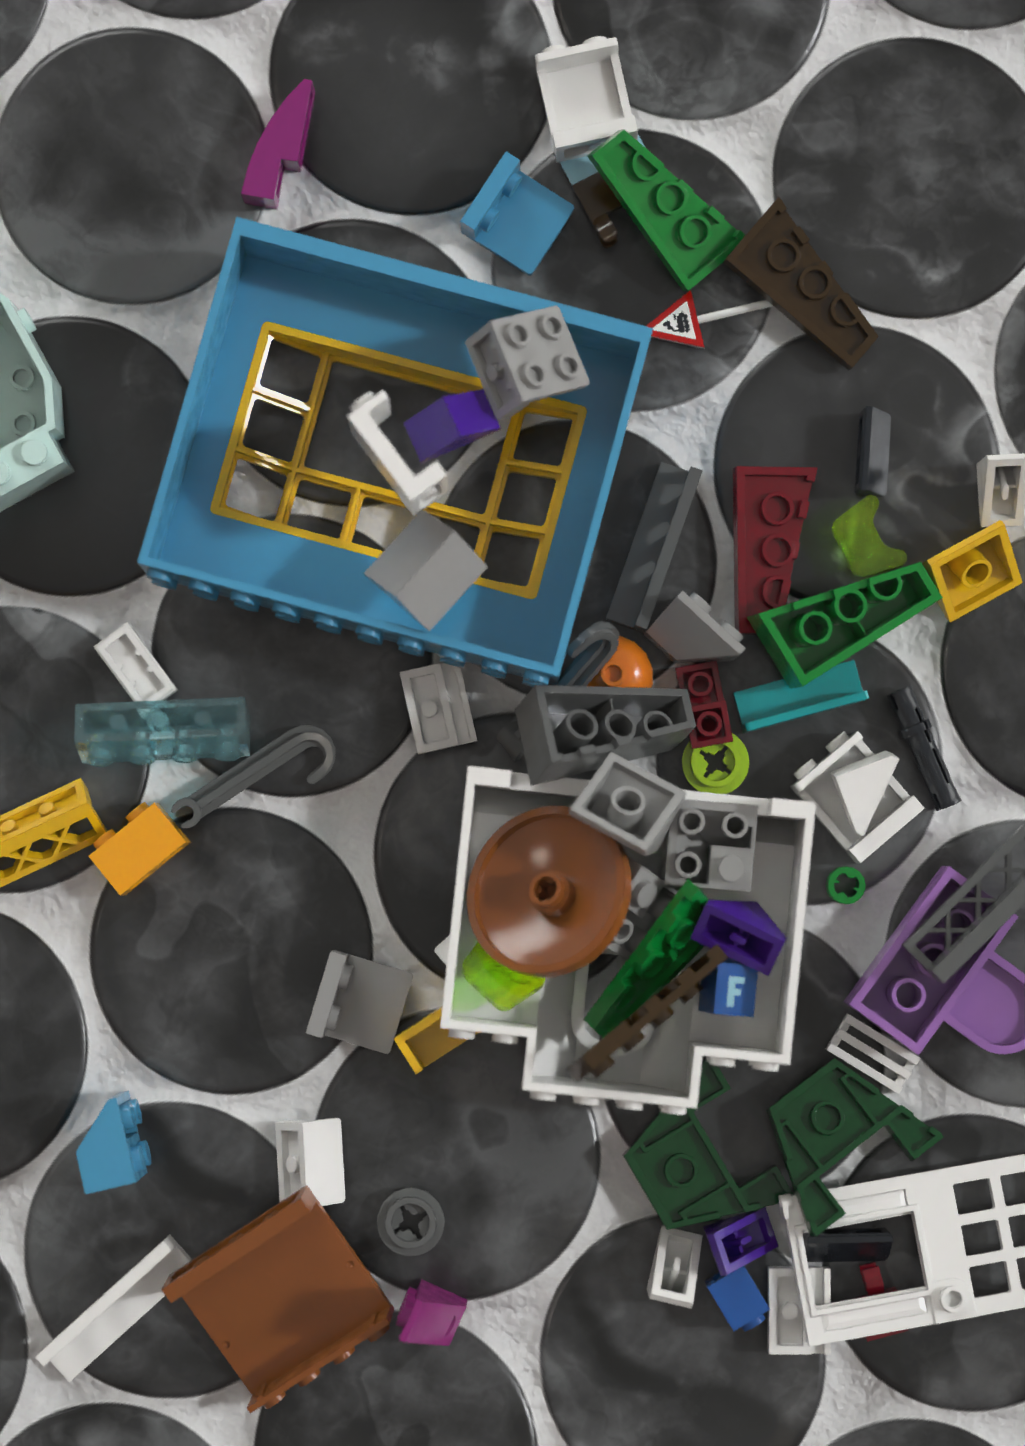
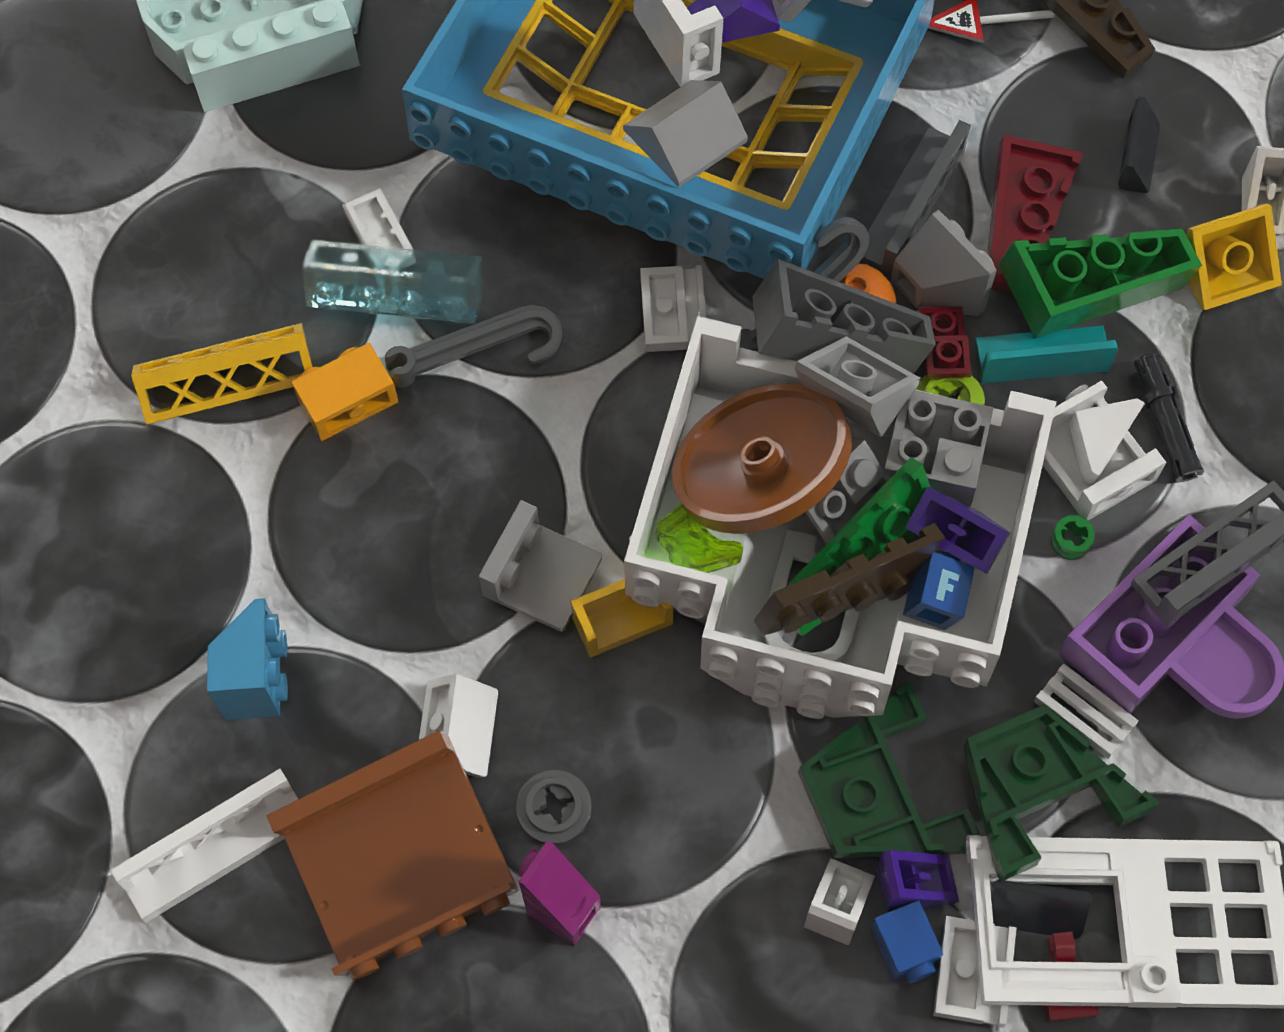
camera: 10 degrees right, 20 degrees down
clear neon green piece [831,495,907,577] -> none

